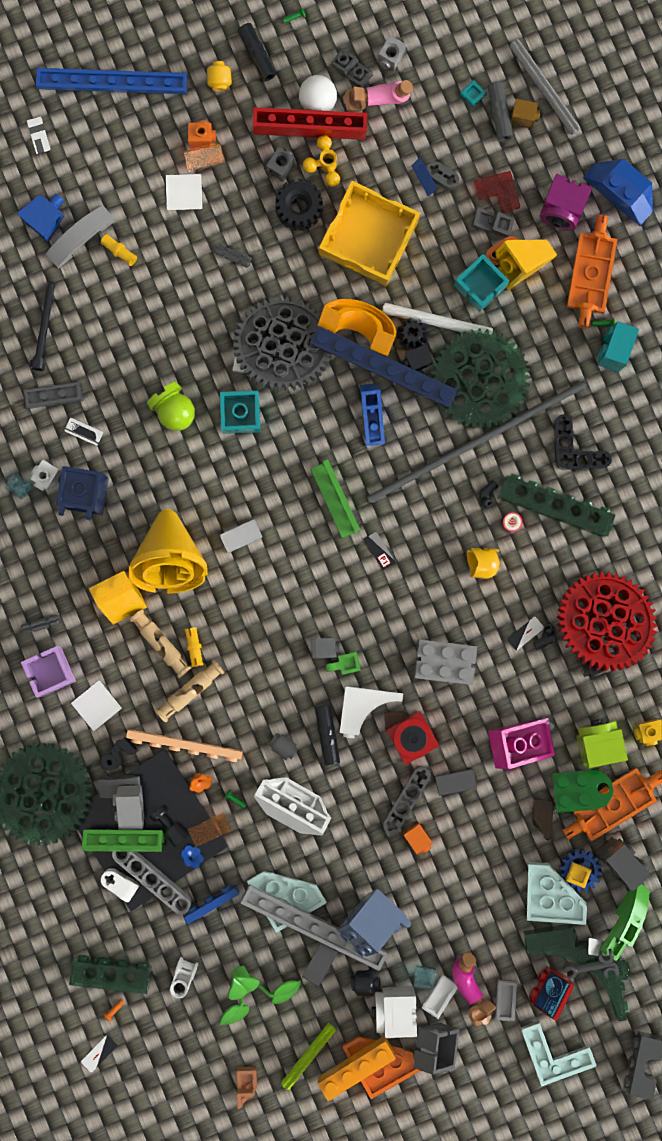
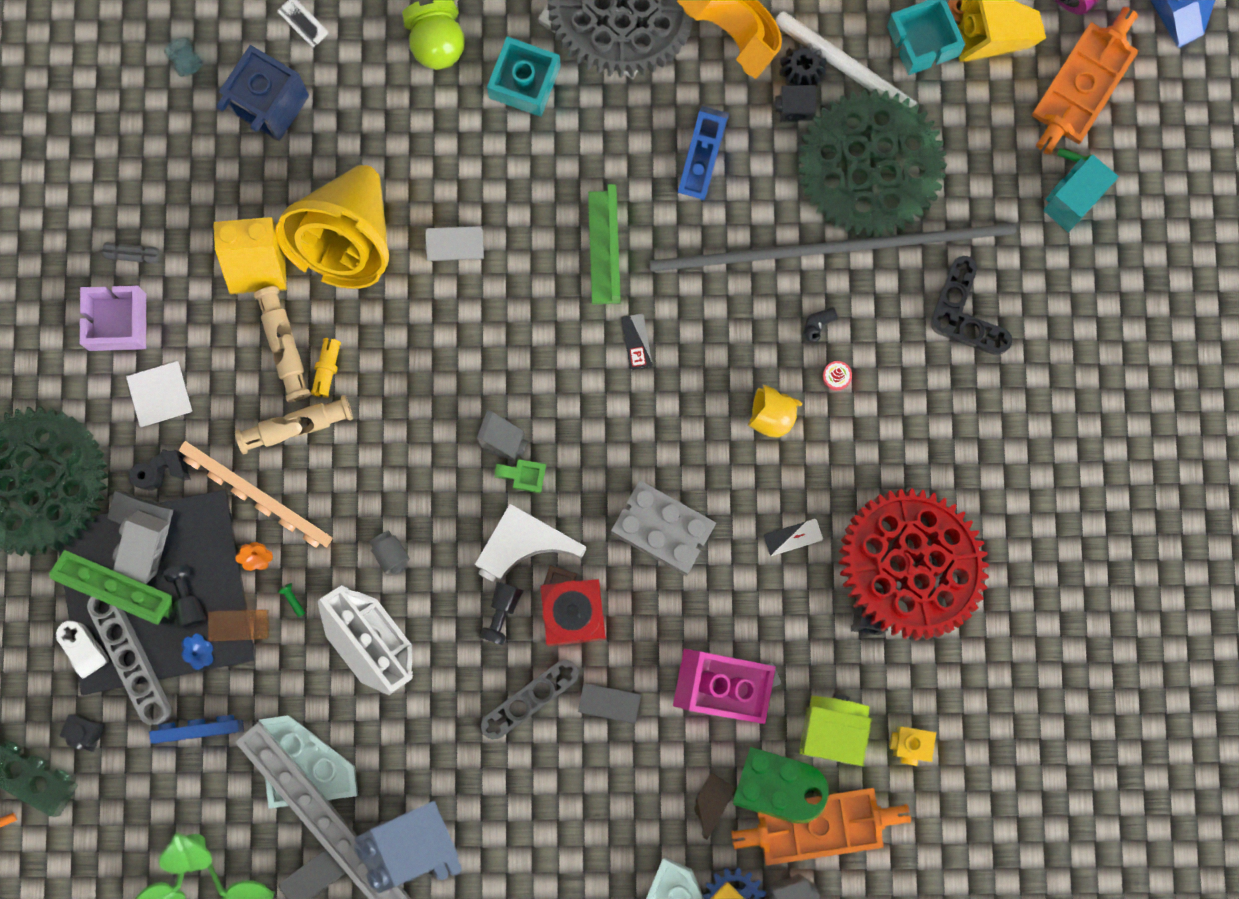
camera: 25 degrees right, 5 degrees down
white brick [31,460,62,491] -> none
white piece [170,957,199,998] -> none
dark blue plate [310,326,457,408] -> none
black axle [315,705,340,765] -> none
orange brick [403,822,433,854] -> none
clear green brick [497,474,616,538] -> none
black arm [533,624,555,650] -> none
none -> black brick [60,714,105,752]
none -> black piece [479,582,524,646]

